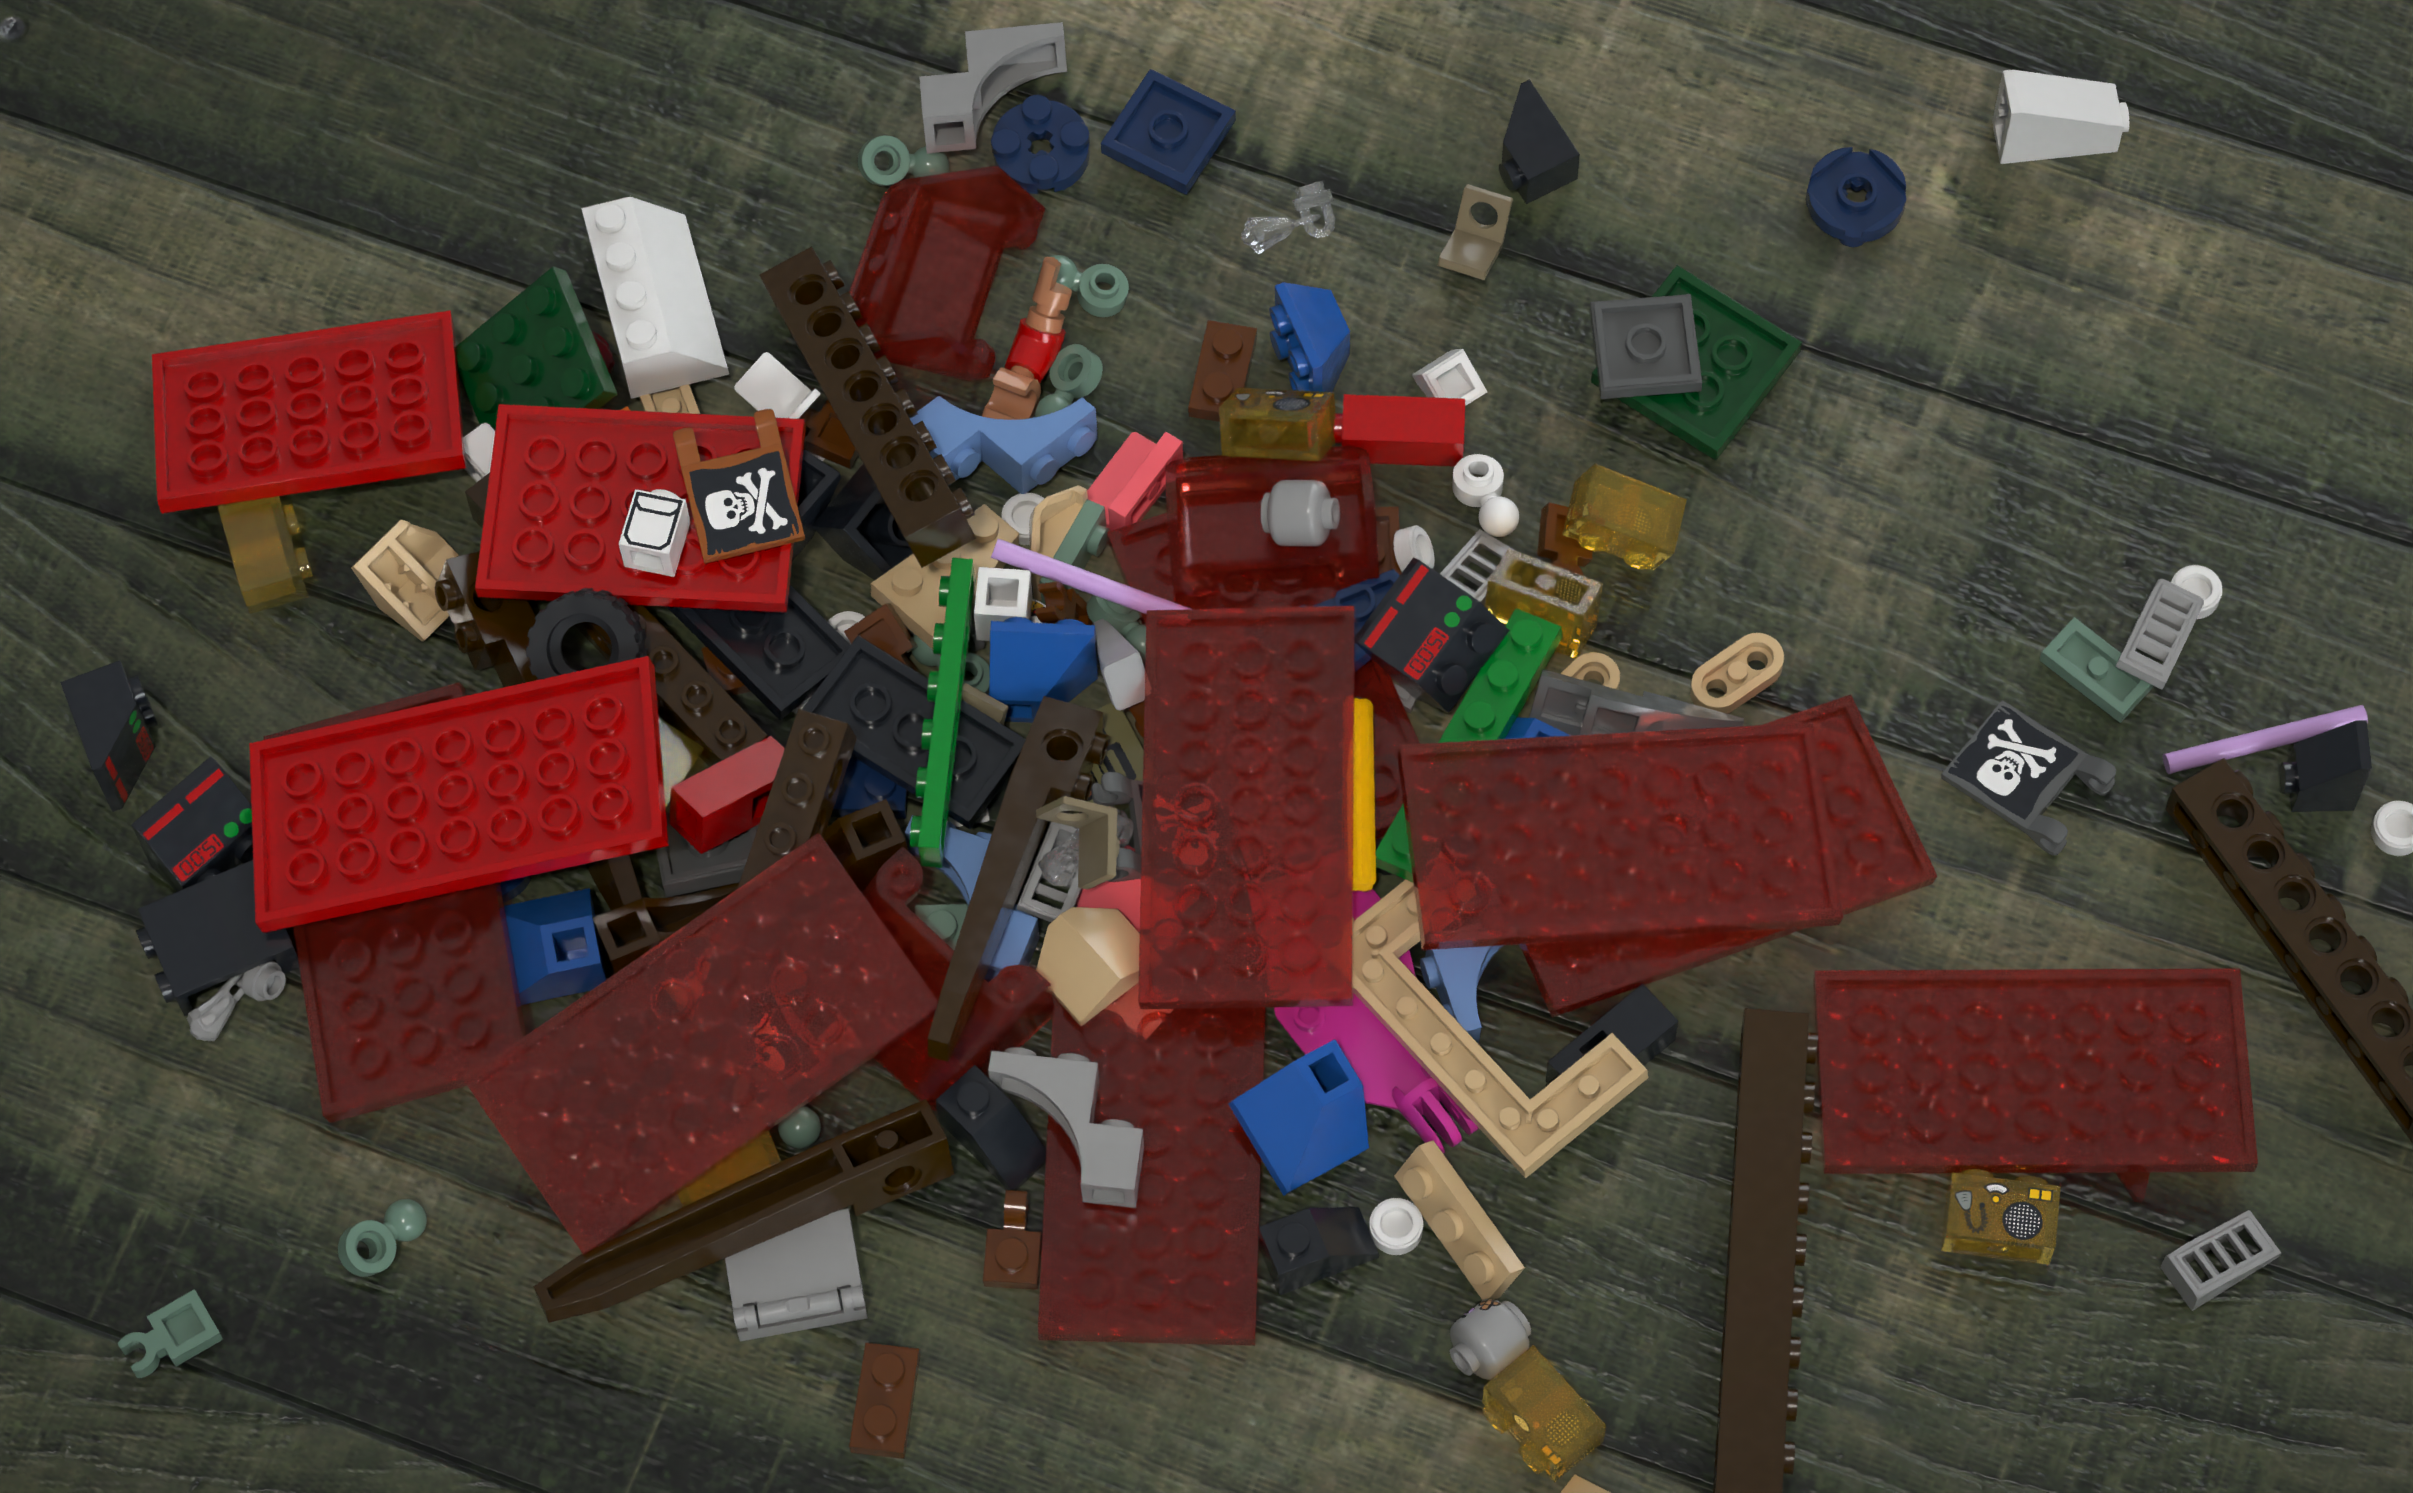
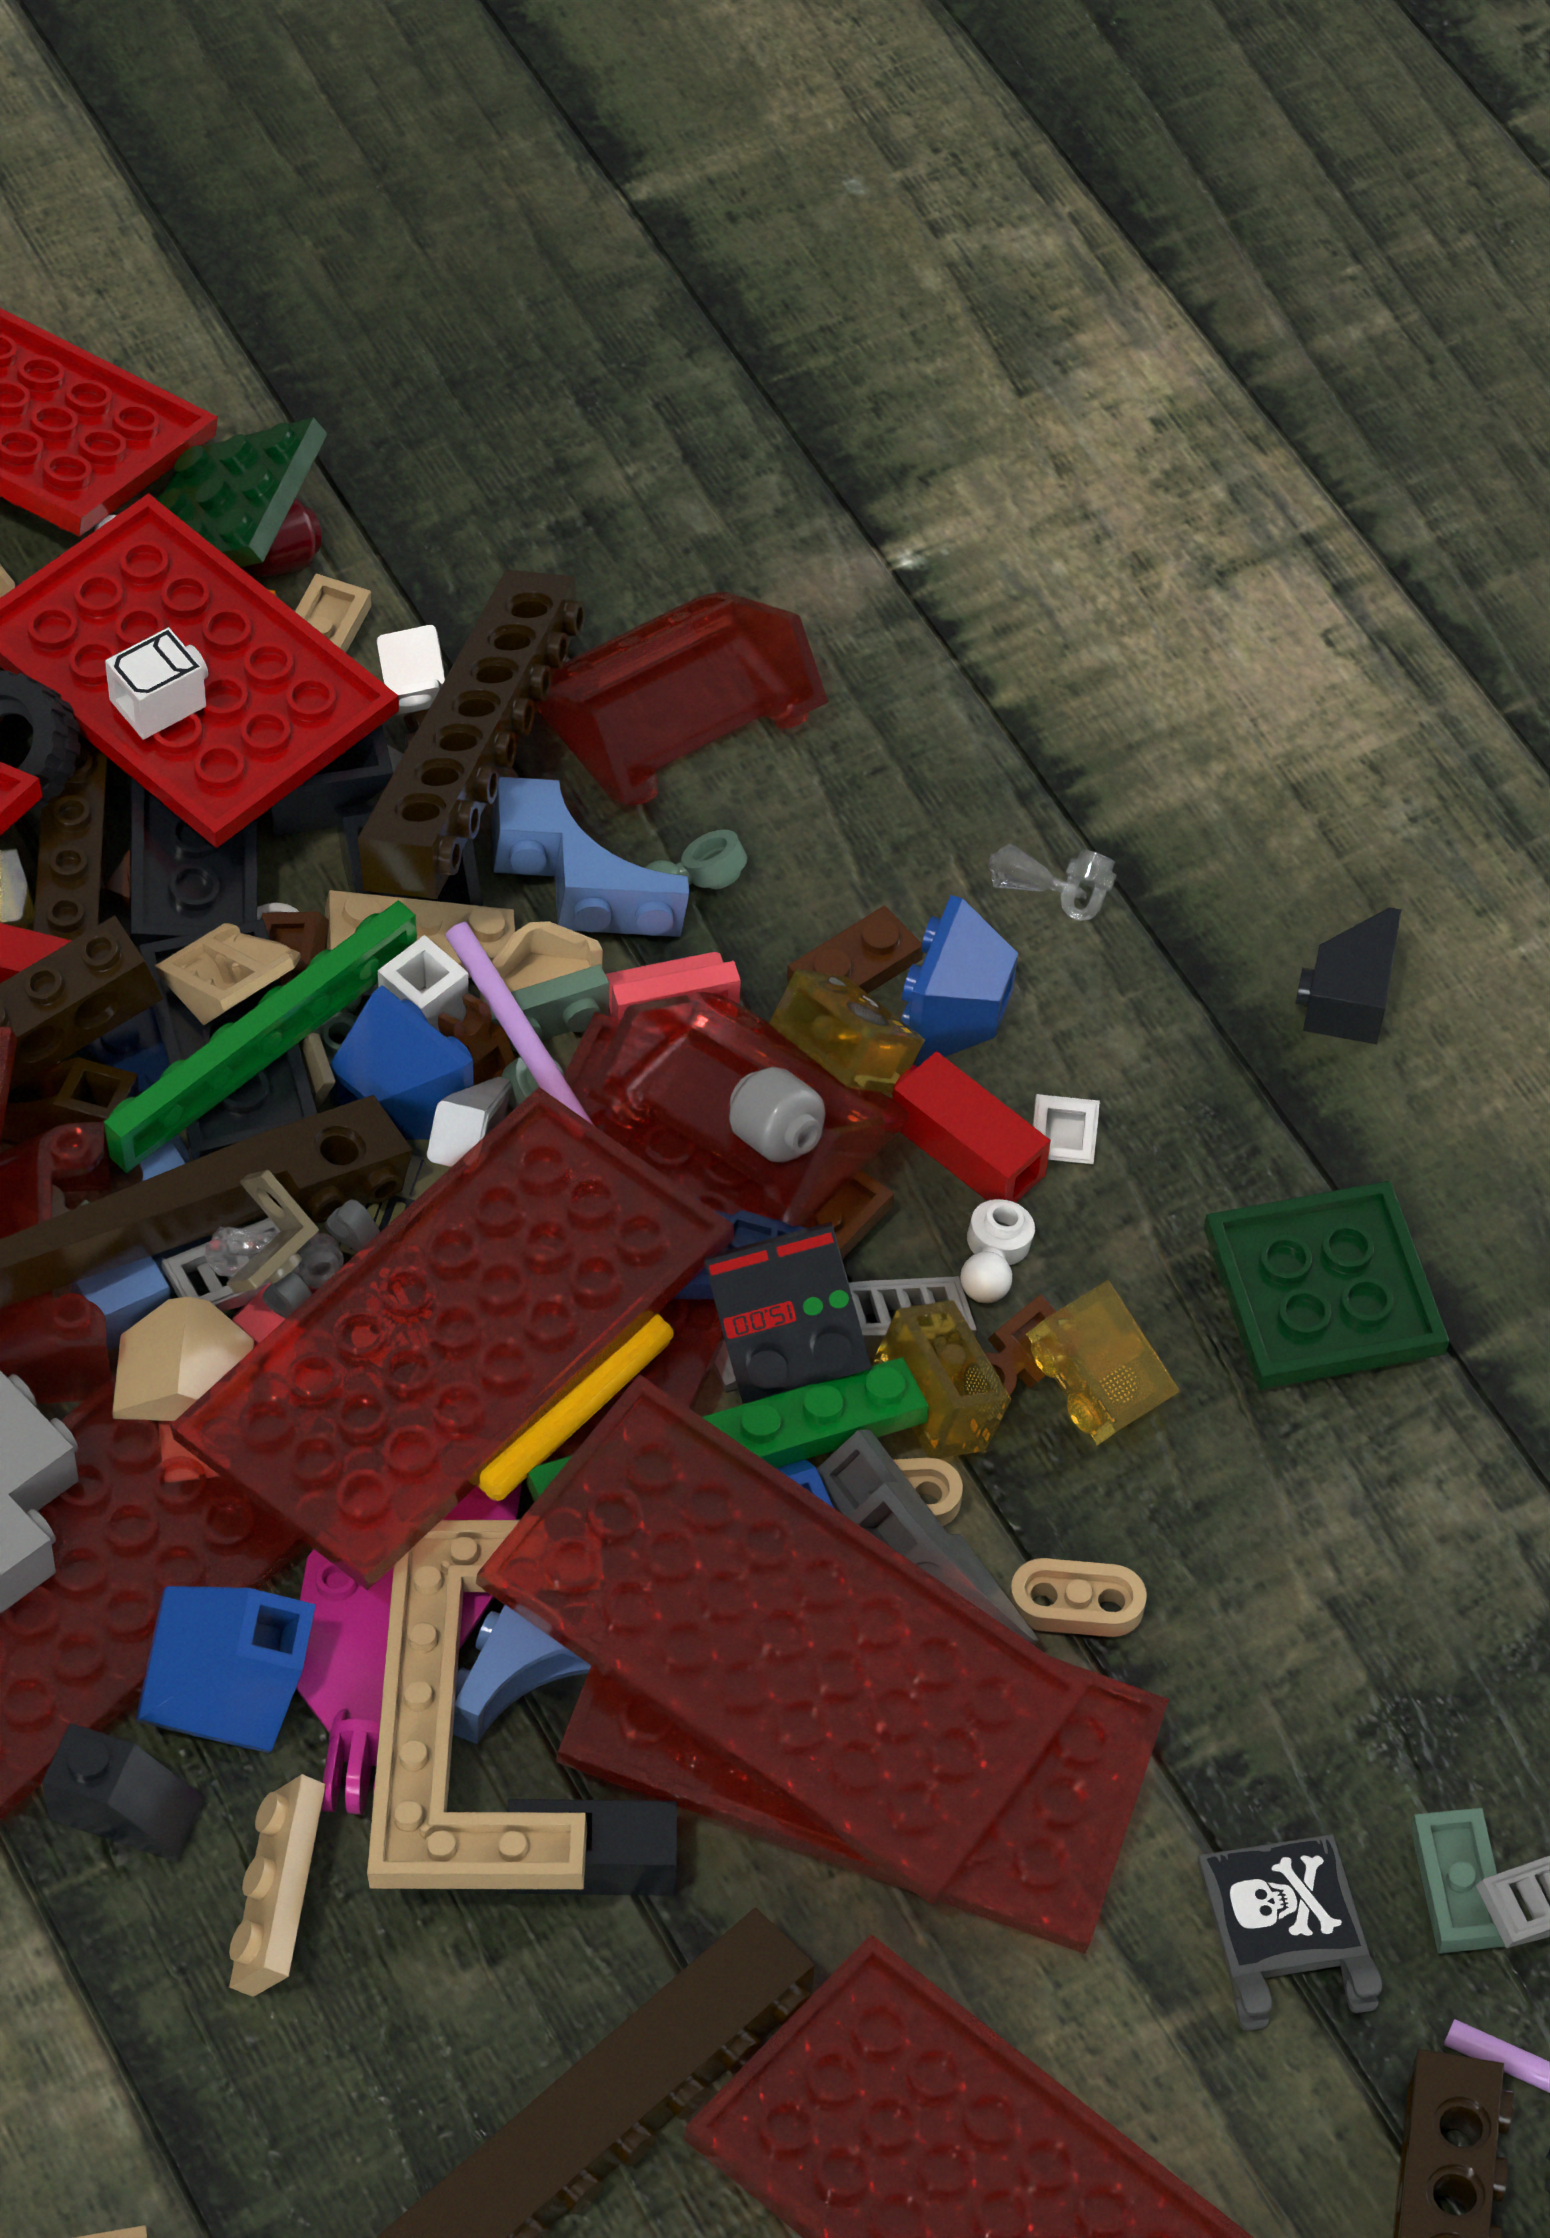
camera: 35 degrees right, 10 degrees down
white slope [581,197,729,399] -> none
flag [673,409,805,564] -> none
sand green plate [858,135,949,186] -> none
light grey arch [919,22,1067,154] -> none
nougat piece [982,257,1072,420] -> none
dark blue plate [991,95,1090,194] -> none
sand green plate [1038,255,1129,317] -> none
dark blue plate [1101,69,1236,195] -> none
white tile [1369,1198,1423,1255] -> none
white tile [1393,525,1435,572] -> none
dark tan bracket [1438,184,1513,280] -> none
light grey head [1450,1299,1531,1380] -> none
clear yellow brick [1482,1345,1606,1483] -> none
dark grey tile [1590,294,1702,399] -> none
none -> tan slope [155,923,301,1025]

